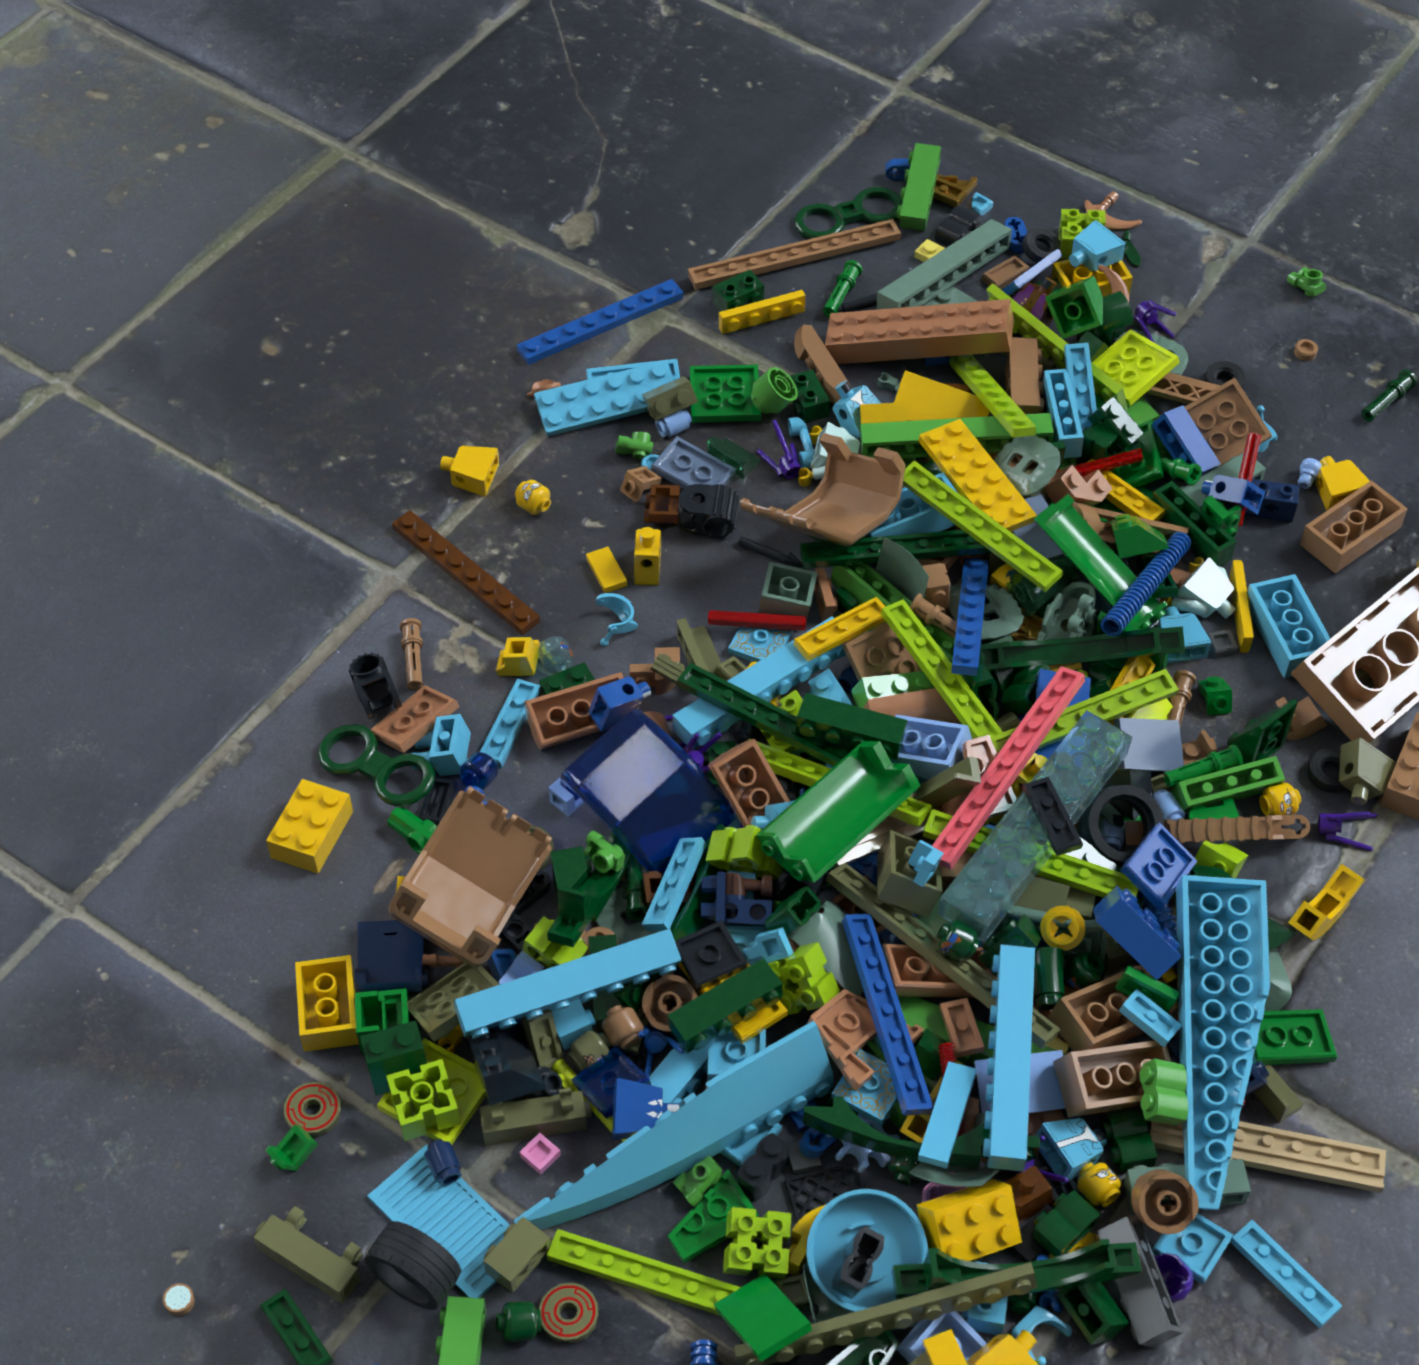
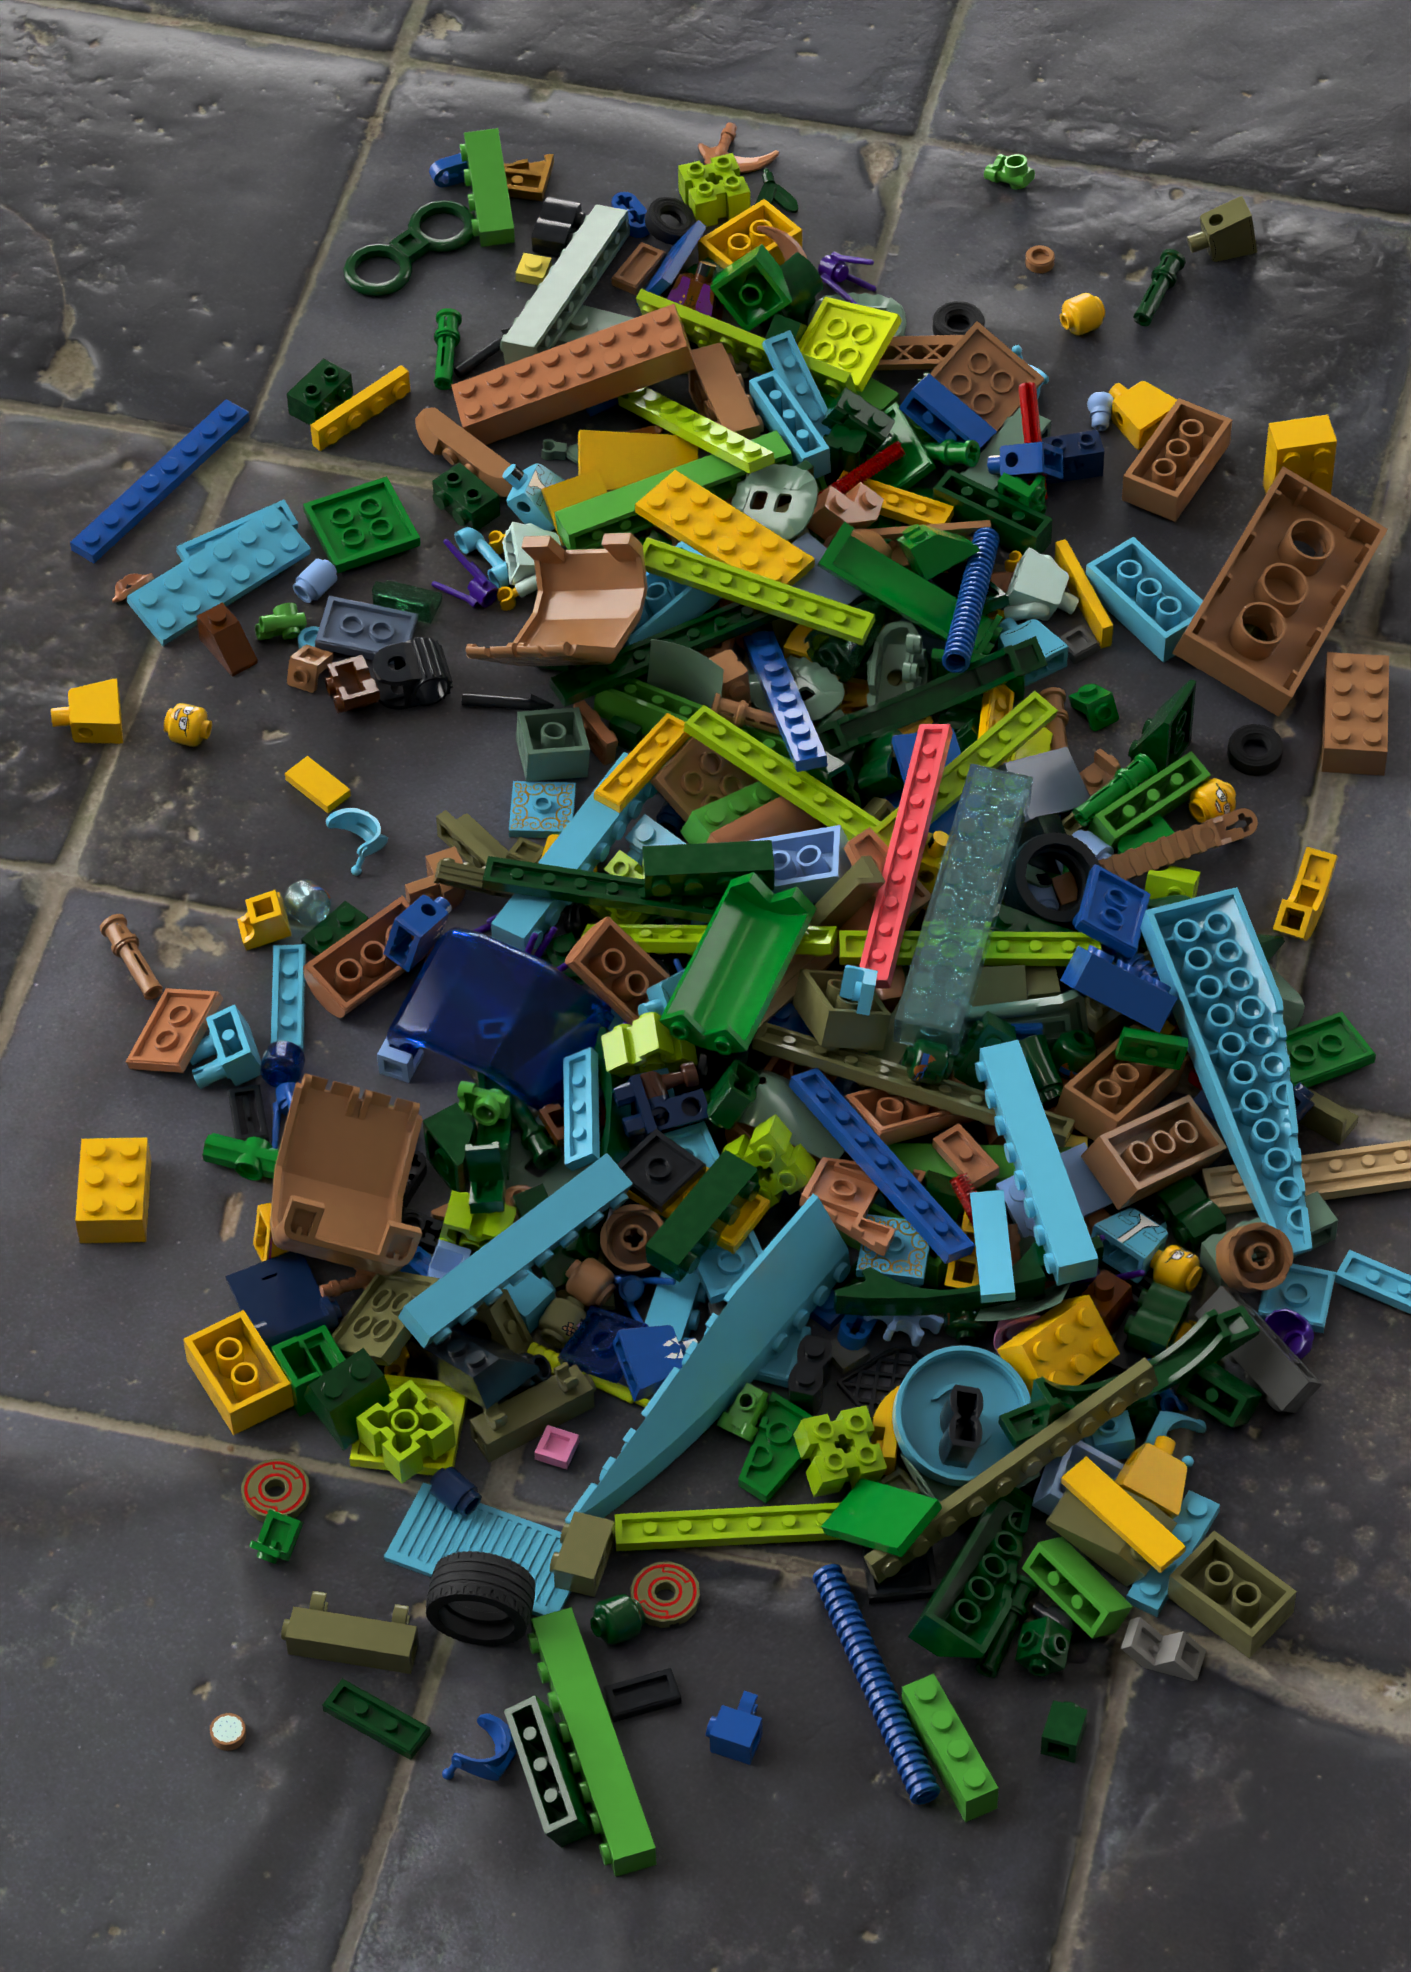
camera: 20 degrees left, 0 degrees up
dark green bar [317,724,435,807] -> none
black piece [348,652,402,720] -> none
reddish brown plate [392,510,540,636] -> none
yellow torso [634,527,662,586] -> none
olive brick [642,376,698,421] -> none
medium nougat plate [688,219,901,290] -> none
red axle [708,610,806,631] -> none
medium azure plate [742,927,794,963] -> none
bright green piece [751,367,798,414] -> none
medium azure tile [971,192,993,216] -> none
black tile [1023,777,1083,856] -> none
yellow gear [1040,906,1085,950] -> none
medium azure torso [1069,220,1125,271] -> none
medium azure plate [1118,989,1182,1047] -> none
bright green brick [1139,1058,1188,1126] -> none
medium nougat brick [1275,696,1327,740] -> none
dark purple plant [1318,812,1377,852] -> none
olive torso [1339,738,1396,805] -> none
none -> reddish brown slope [196,602,258,677]
none -> yellow head [1060,293,1105,335]

